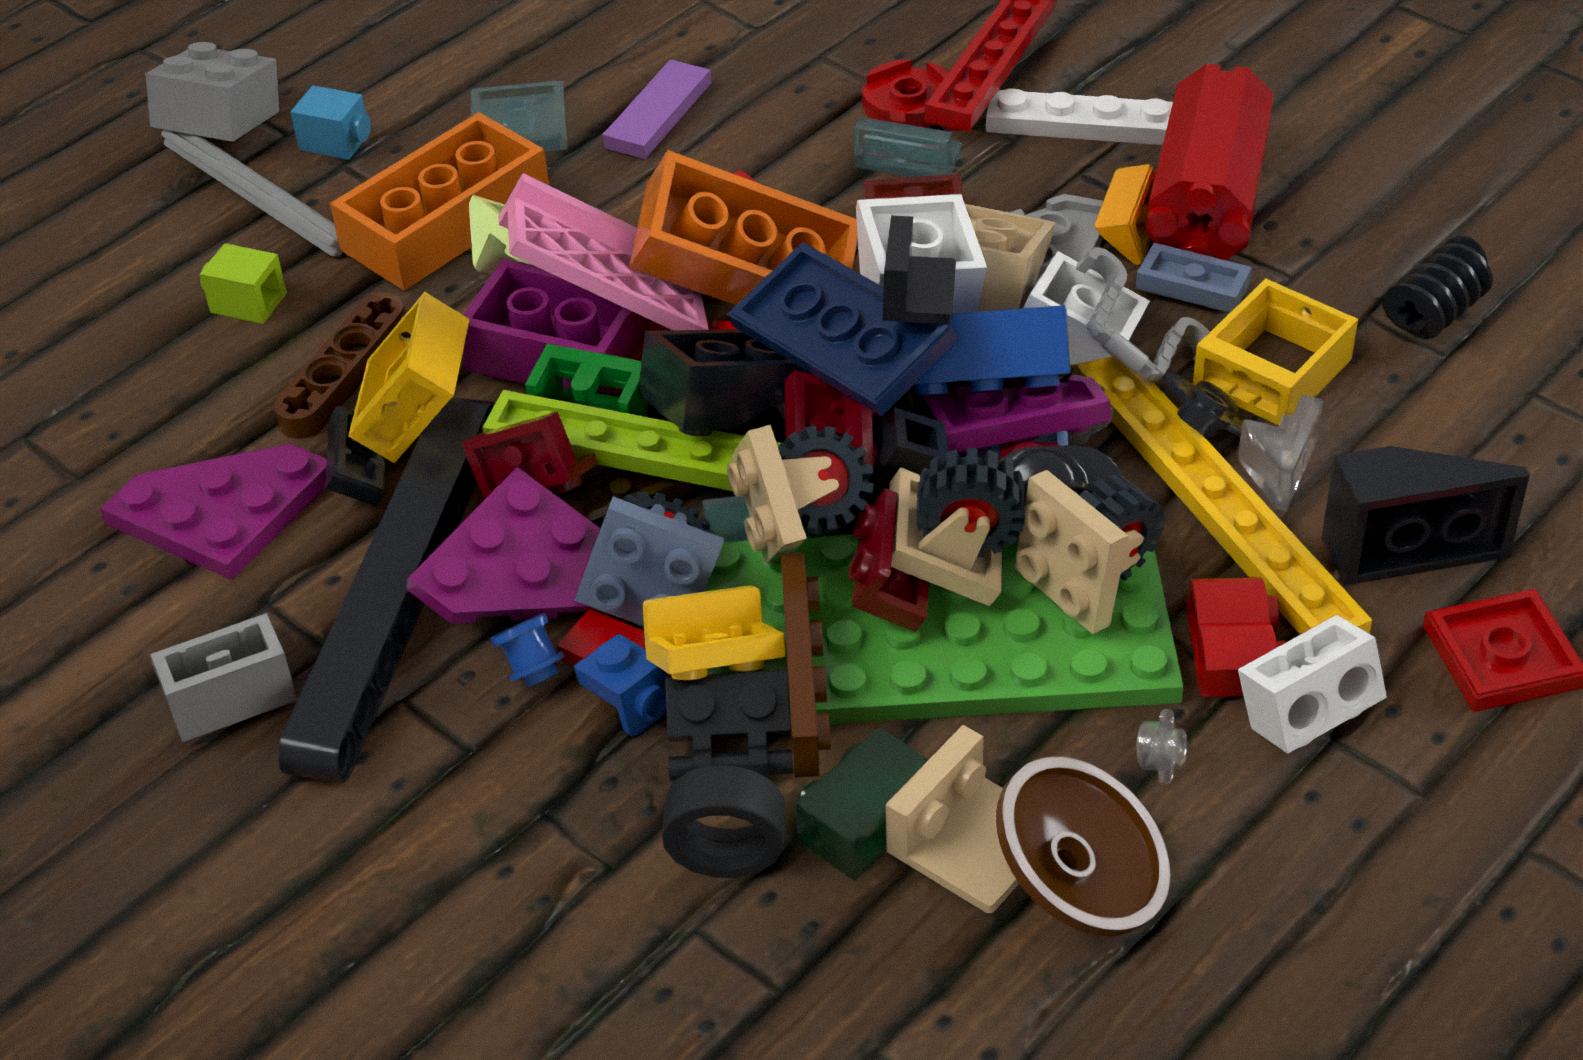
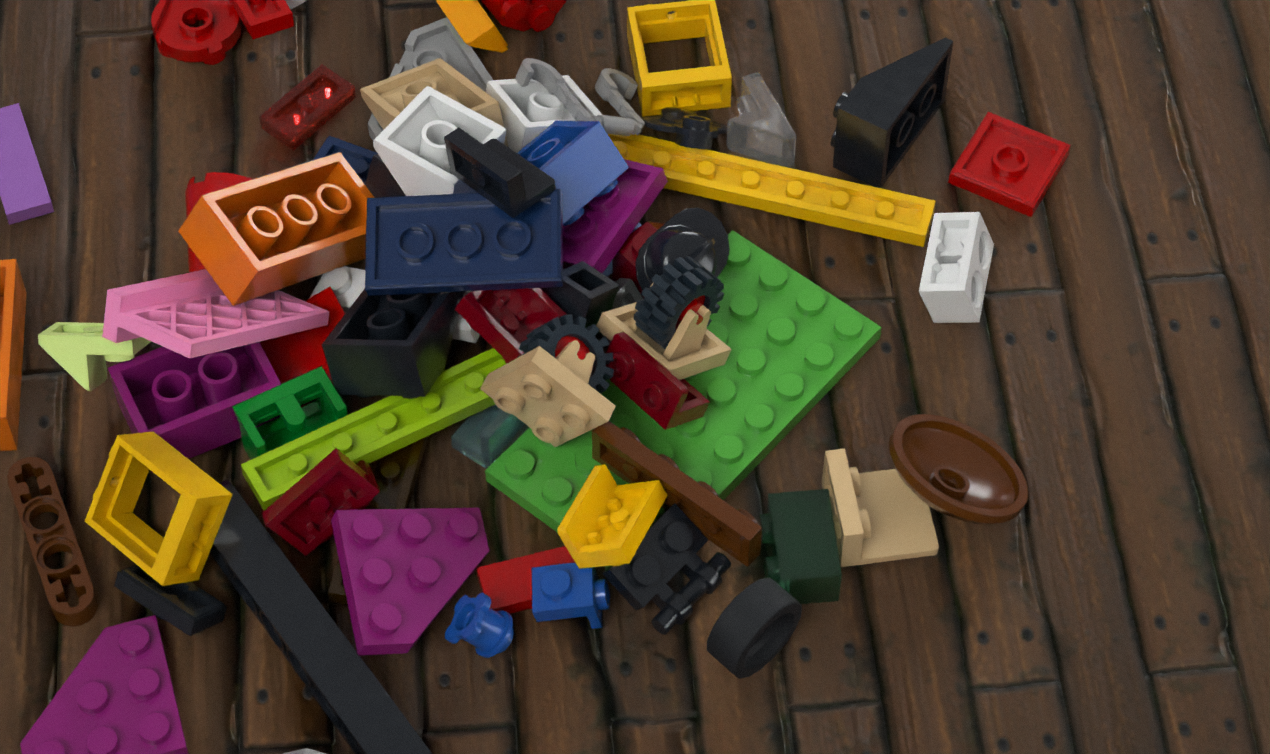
camera: 50 degrees left, 10 degrees up
sand blue plate [574,492,724,626] -> none
clear light blue panel [854,117,961,183] -> none
tan plate [1014,470,1165,634] -> none
sand blue plate [1136,243,1252,313] -> none
clear plate [1137,709,1187,784] -> none
red brick [1186,577,1285,697] -> none

